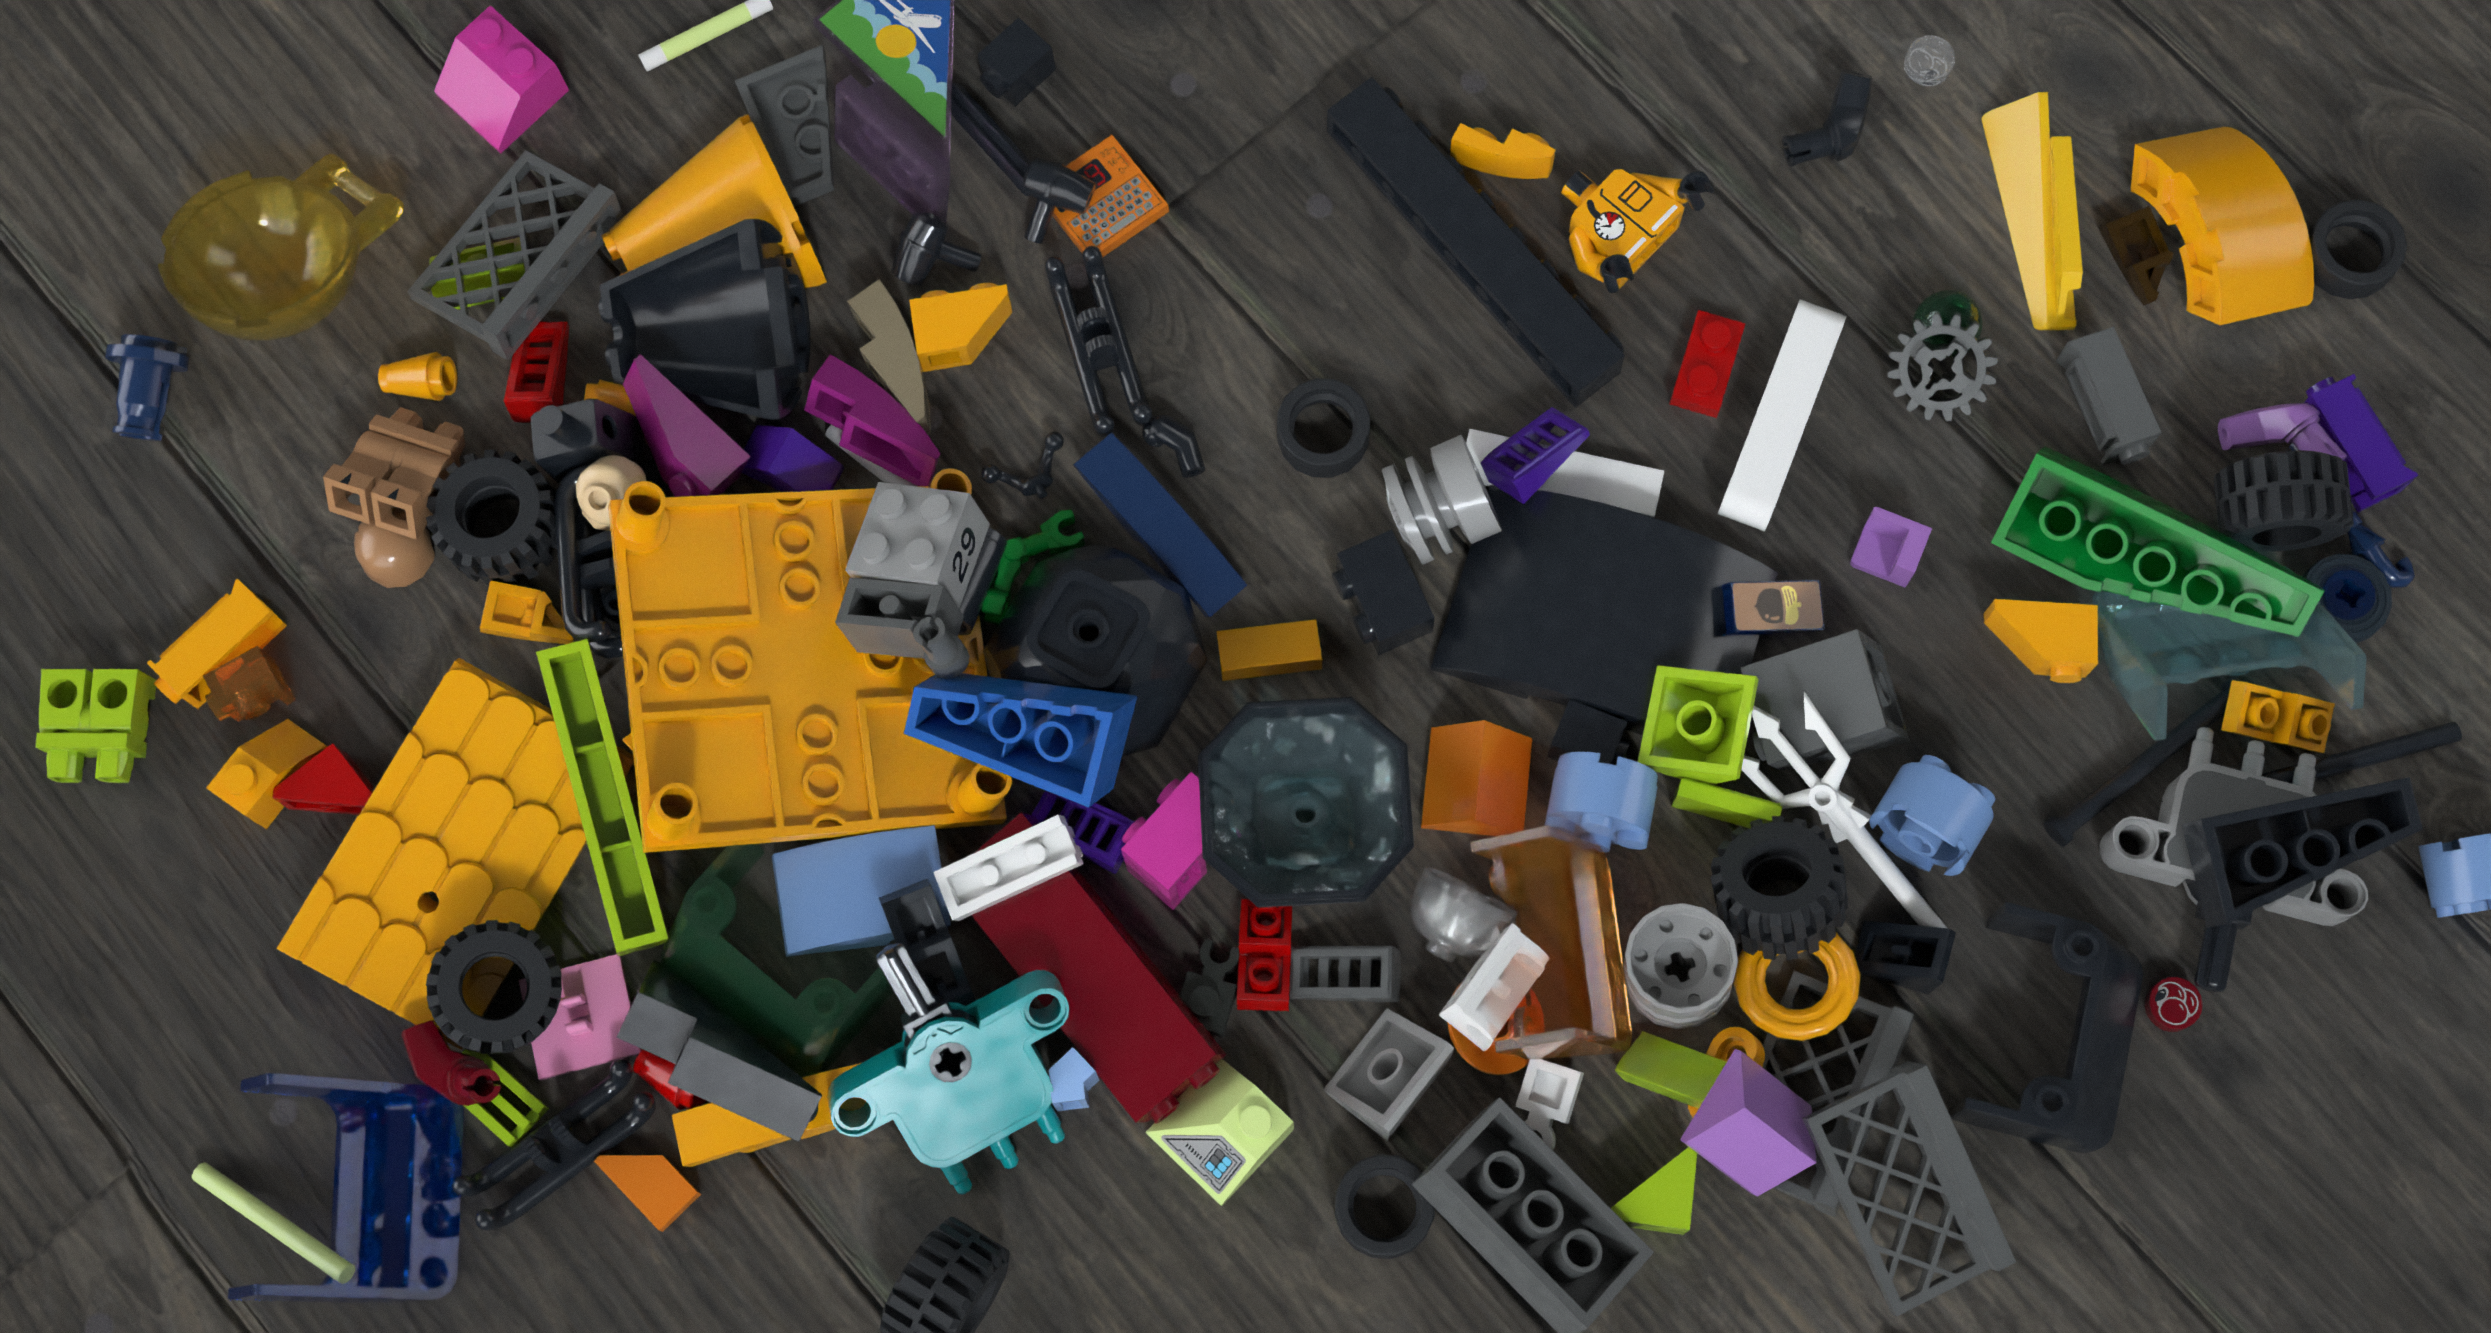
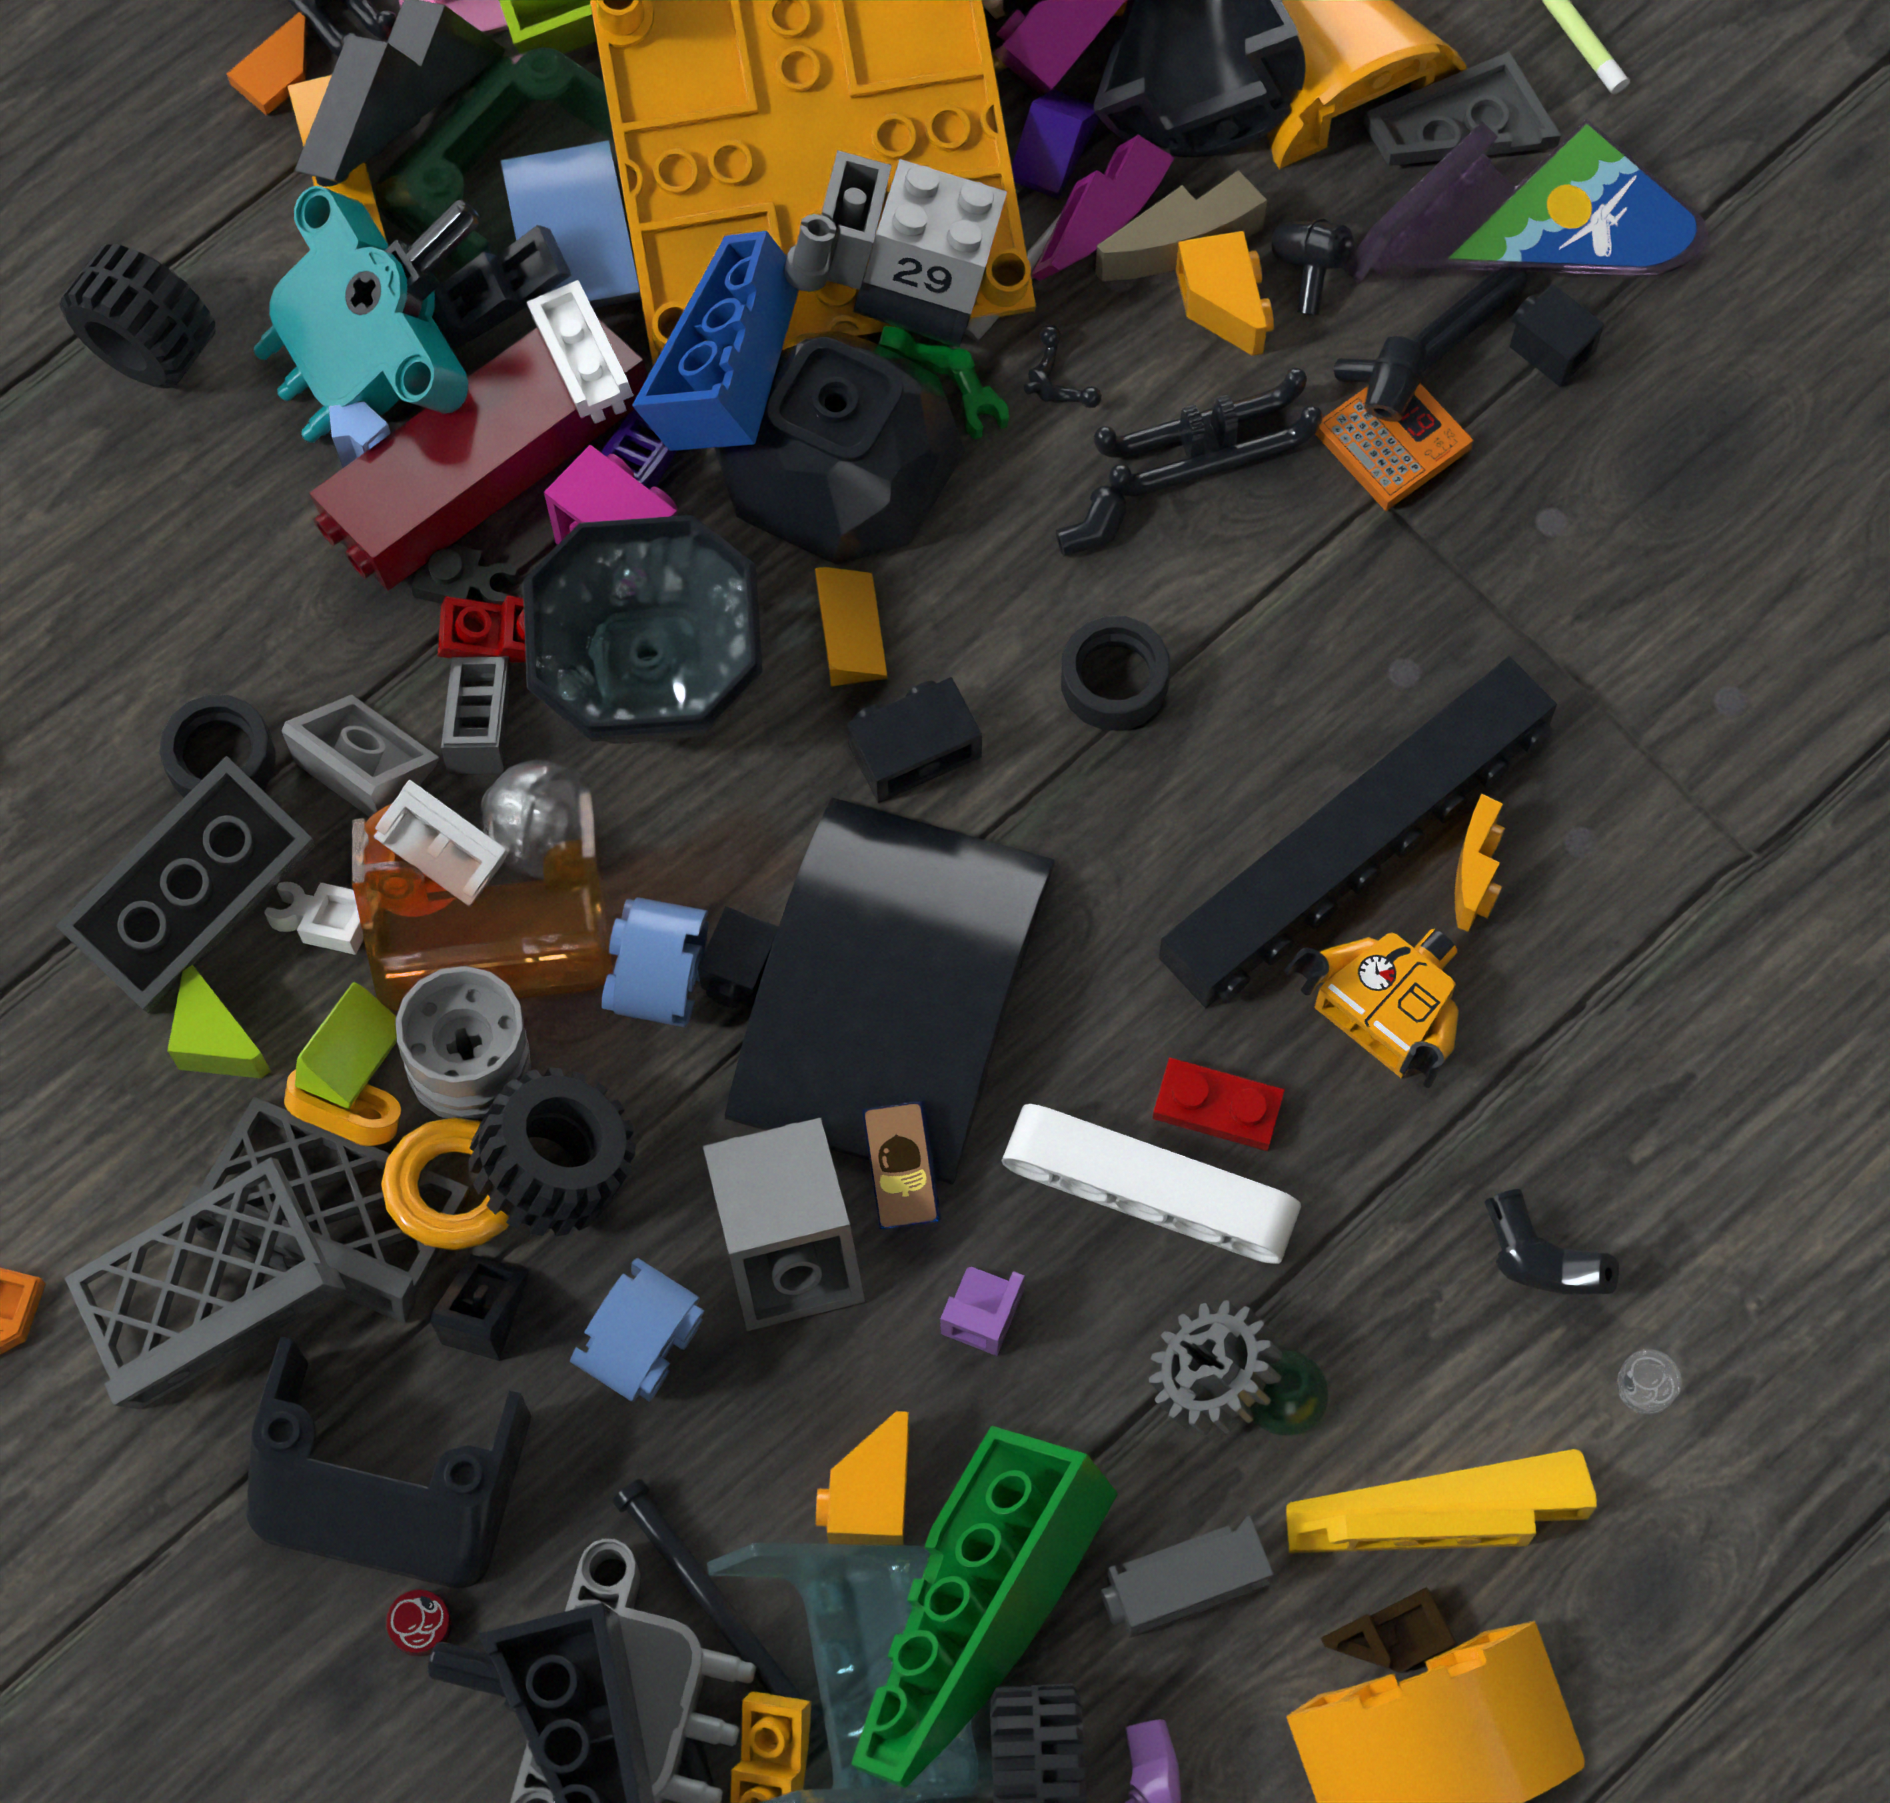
camera: 85 degrees right, 5 degrees down
dark blue slope [1073,433,1247,617] -> none
yellowish green slope [1146,1059,1294,1206] -> none
light grey wheel [1382,435,1502,565] -> none
orange slope [1421,720,1532,839] -> none
white tile [1466,429,1664,518] -> none
dark purple slope [1480,407,1590,504] -> none
lime slope [1638,666,1759,785] -> none
lime tile [1671,777,1783,828] -> none
medium lavender slope [1680,1049,1816,1197] -> none
white piece [1741,691,1947,928] -> none

